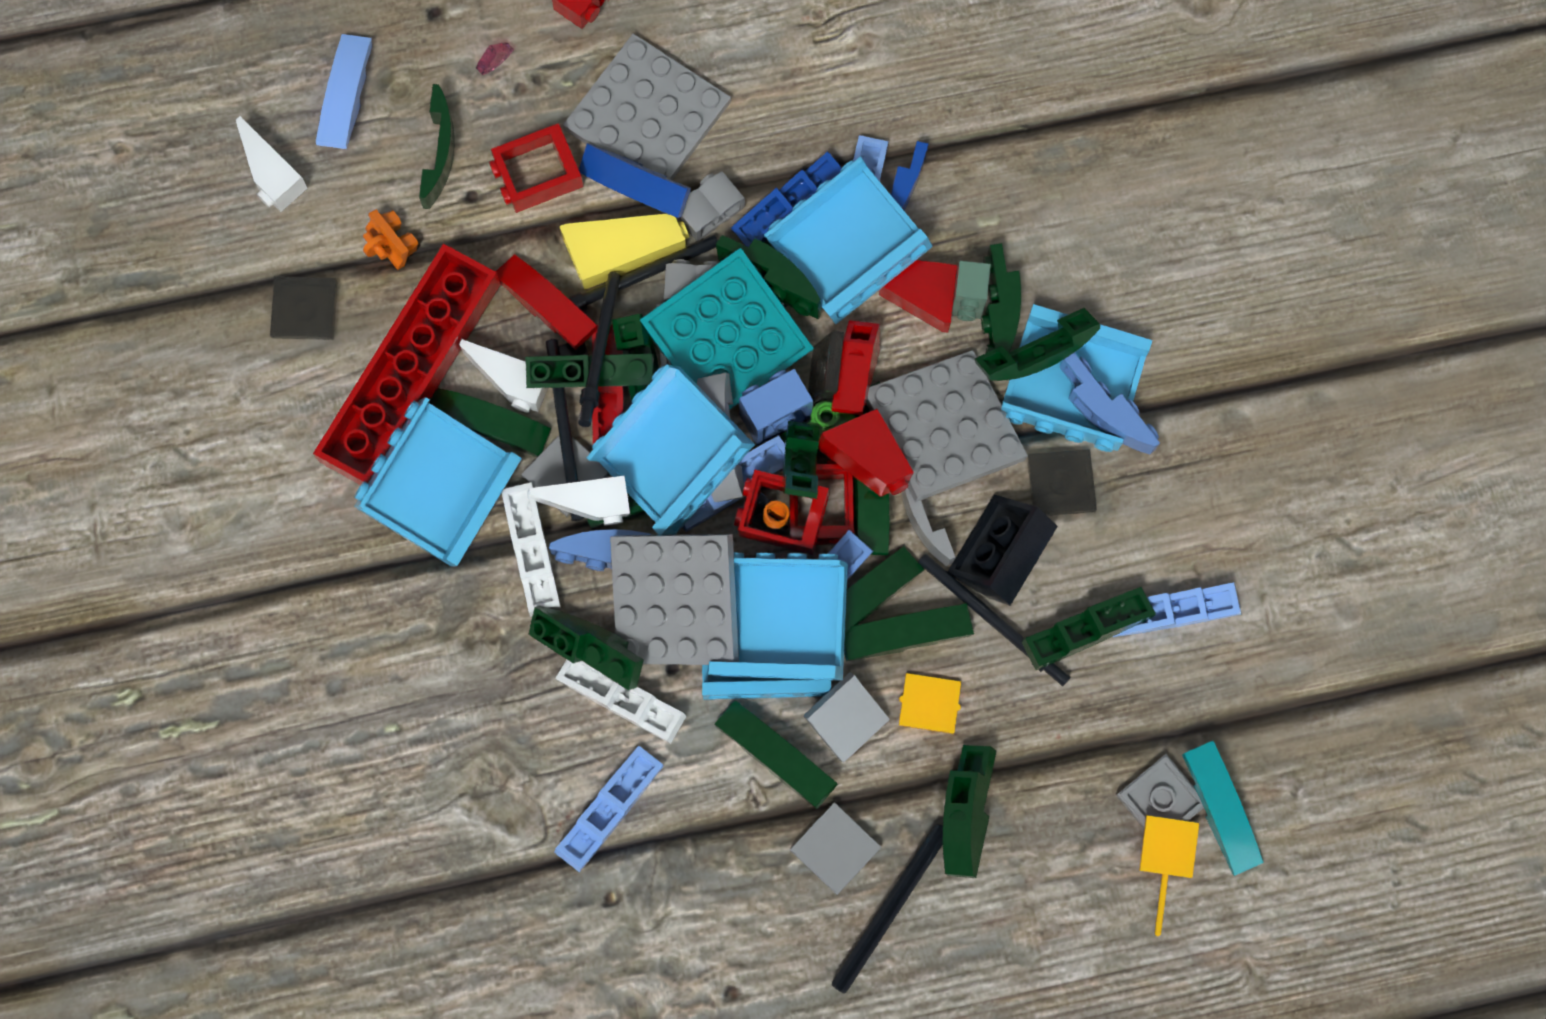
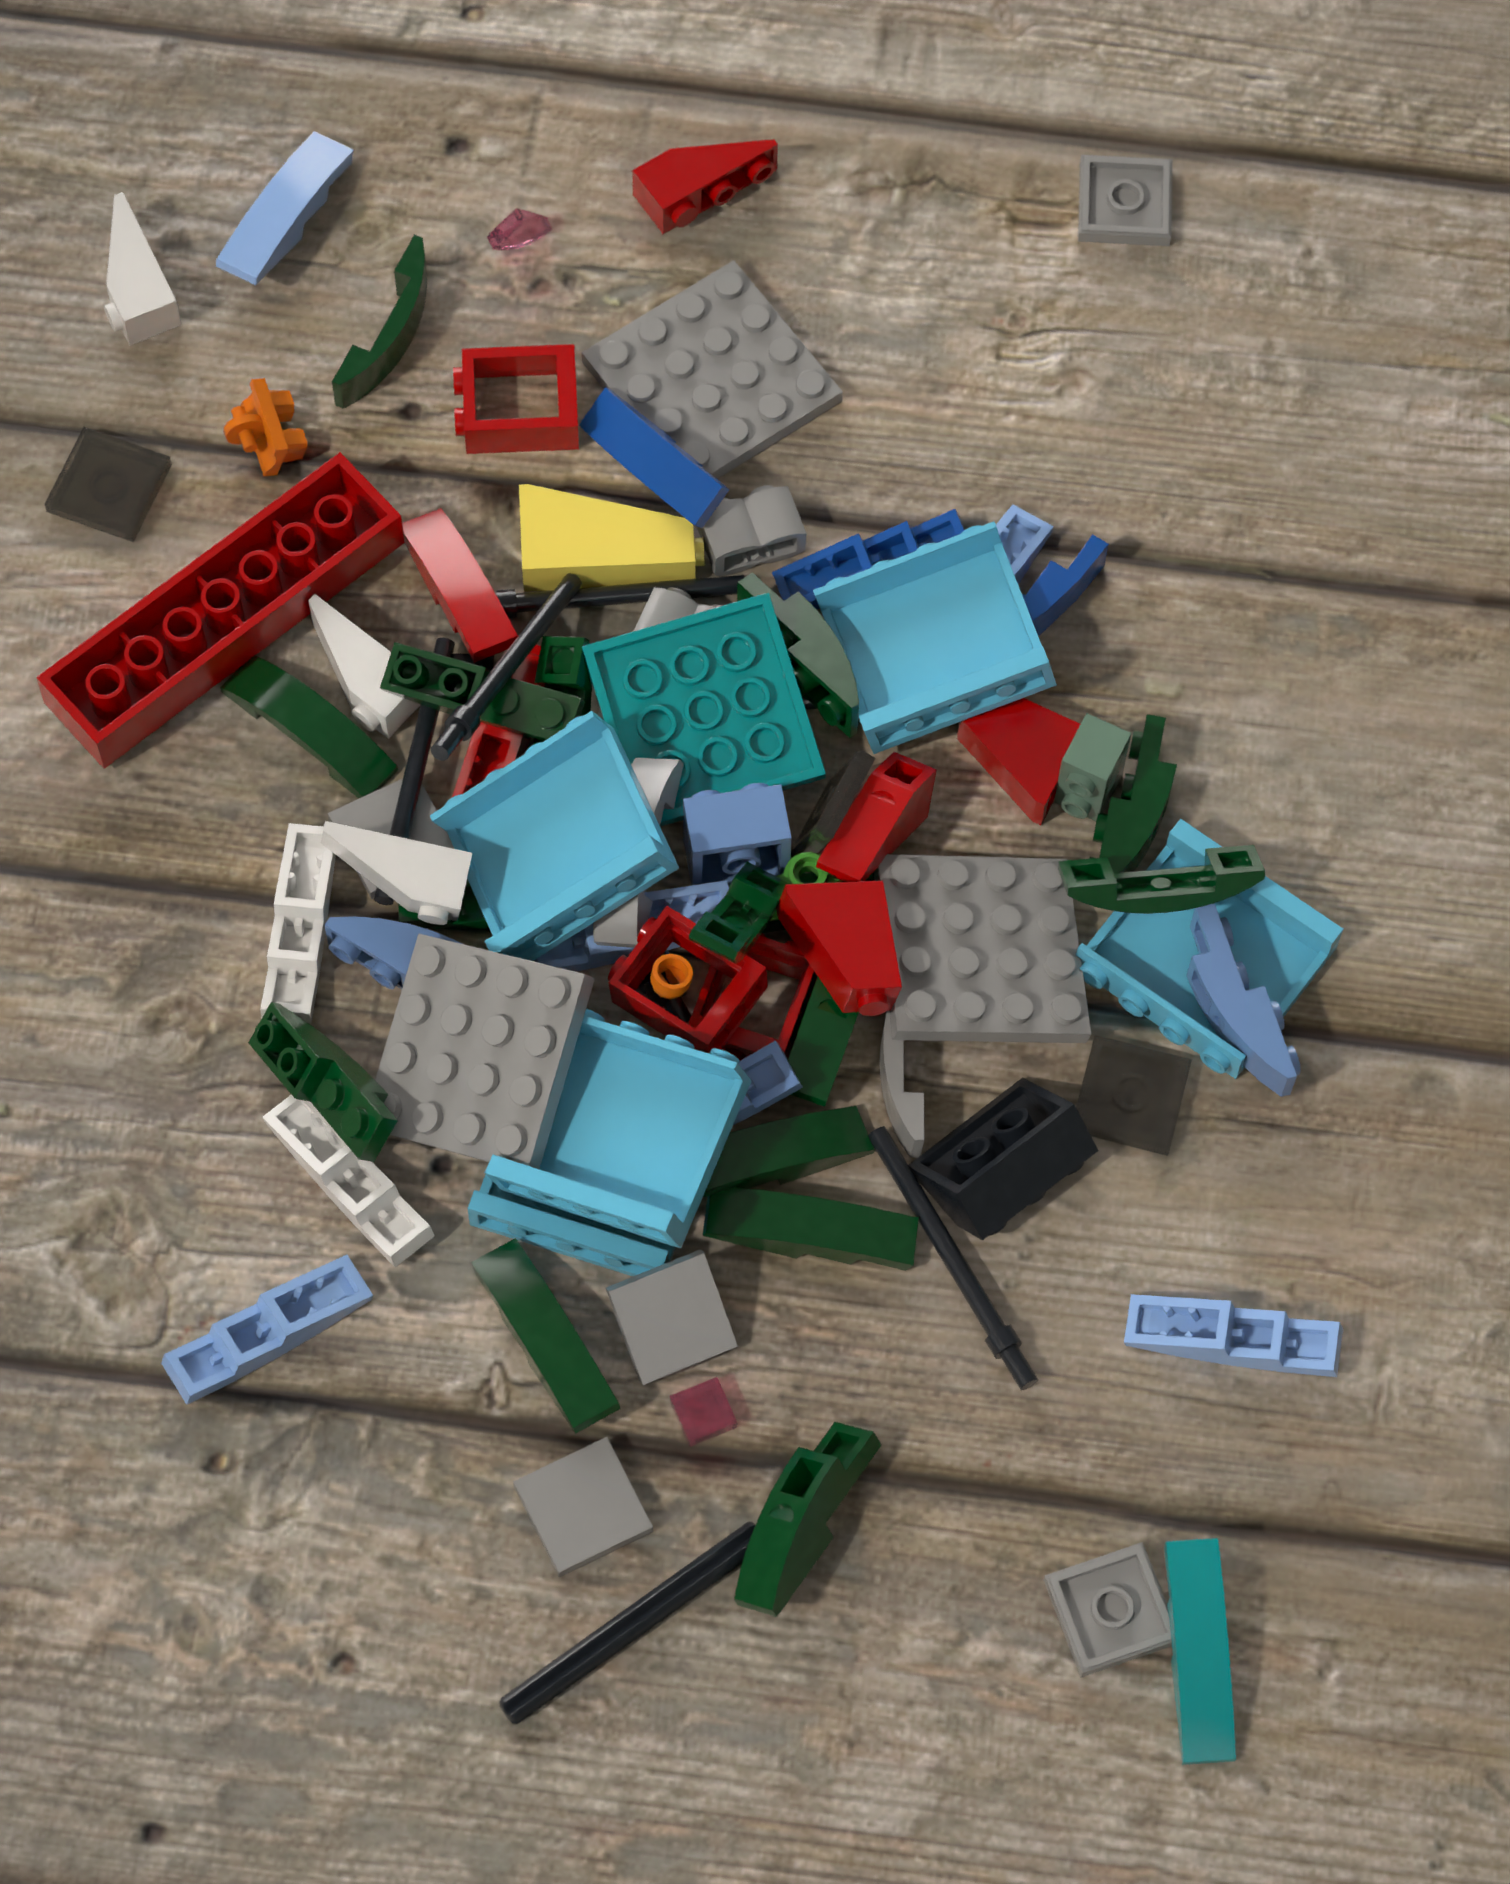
camera: 20 degrees right, 10 degrees down
medium azure panel [354,397,522,566] -> none
yellow piece [898,673,961,734] -> none
dark green slope [1022,587,1156,670] -> none
yellow piece [1139,815,1199,936] -> none
none -> clear pink tile [669,1377,737,1447]

